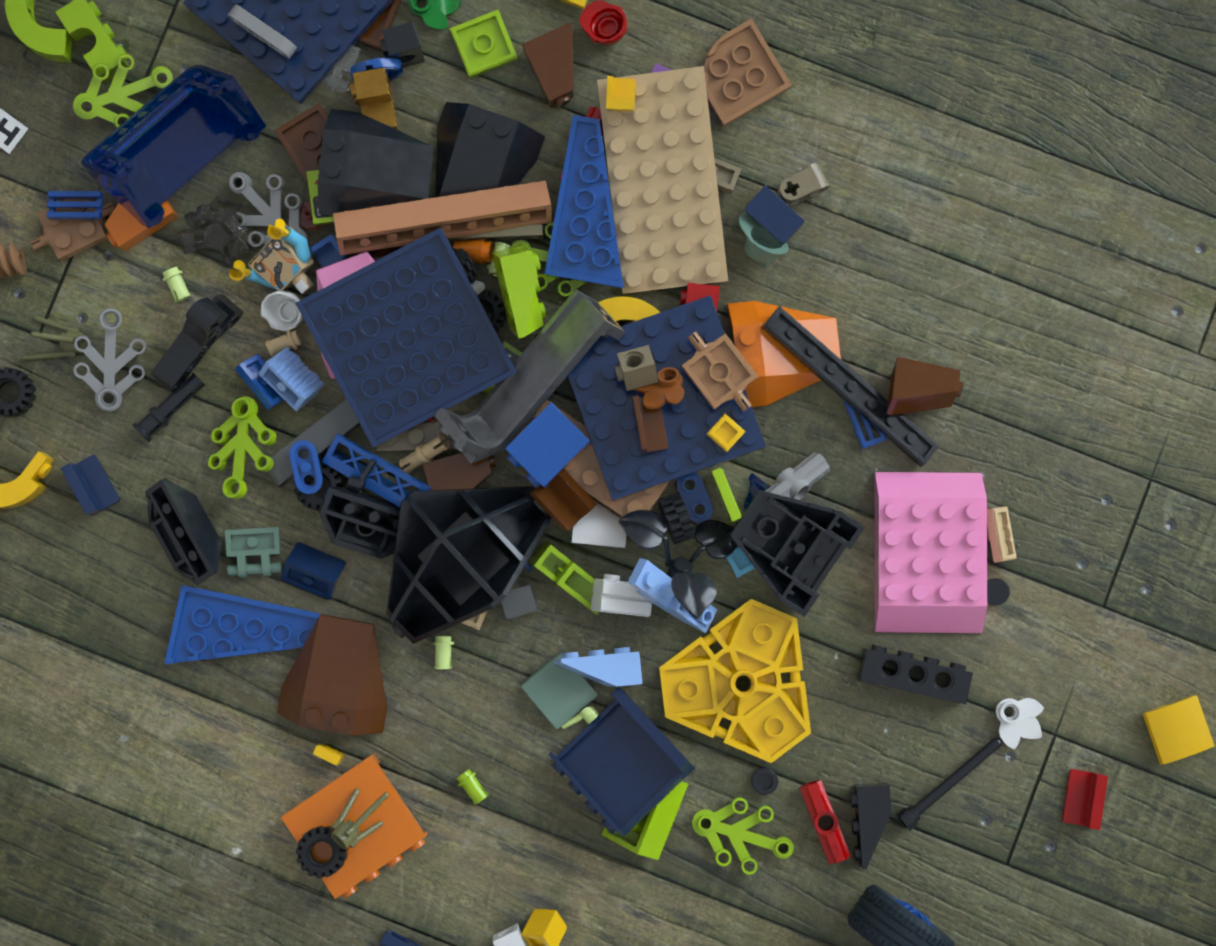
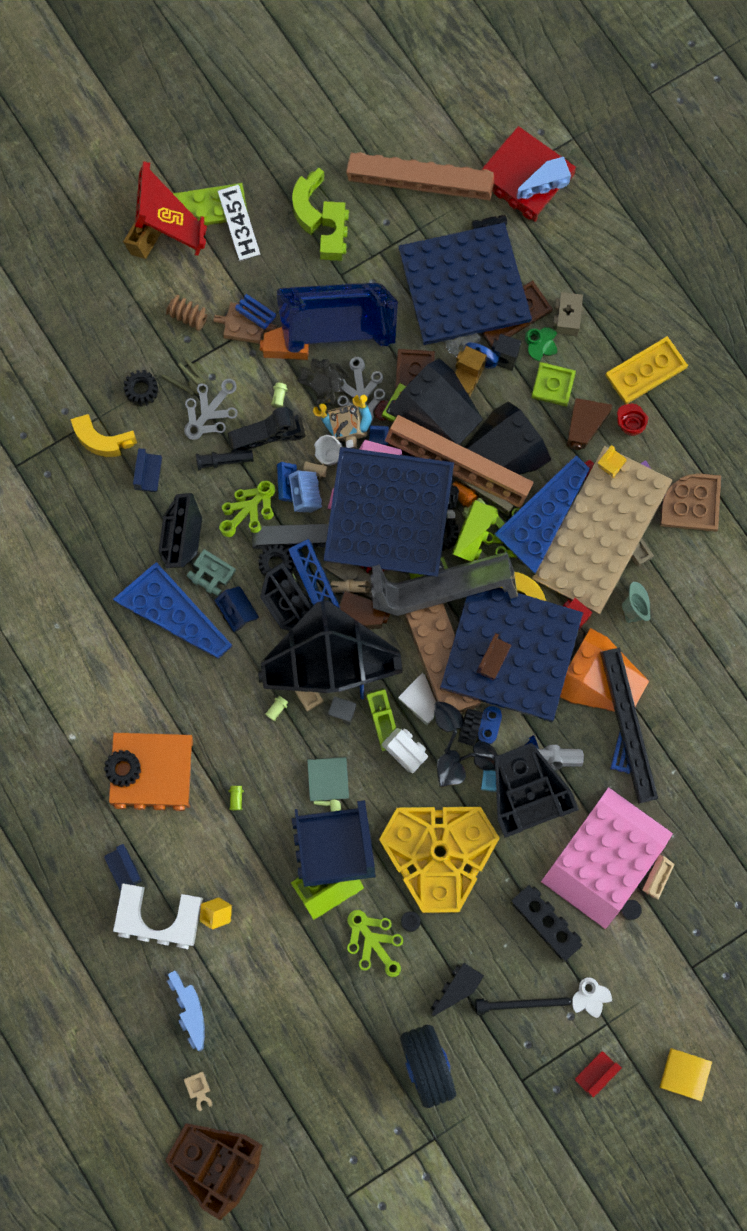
camera: 35 degrees right, 10 degrees down
lime plant [73,53,173,130] -> none
light grey beam [227,4,297,59] -> none
reddish brown wedge [277,614,388,736] -> none
blue plate [289,440,323,494] -> none
yellow tile [313,743,344,766] -> none
olive plant [331,788,388,849] -> none
black hand [346,459,377,492] -> none
blue panel [505,402,591,488] -> none
reddish brown panel [530,468,597,532] -> none
light blue slope [554,647,642,687] -> none
dark tan brick [614,345,658,391] -> none
light blue slope [628,558,717,633] -> none
dark orange plate [633,367,685,409] -> none
medium nougat plate [681,331,758,412] -> none
yellow tile [706,414,746,453] -> none
lime tile [710,468,742,524] -> none
dark blue panel [745,185,805,244] -> none
dark tan piece [777,163,830,207] -> none
red piece [799,779,851,865] -> none
reddish brown slope [886,357,963,415] -> none

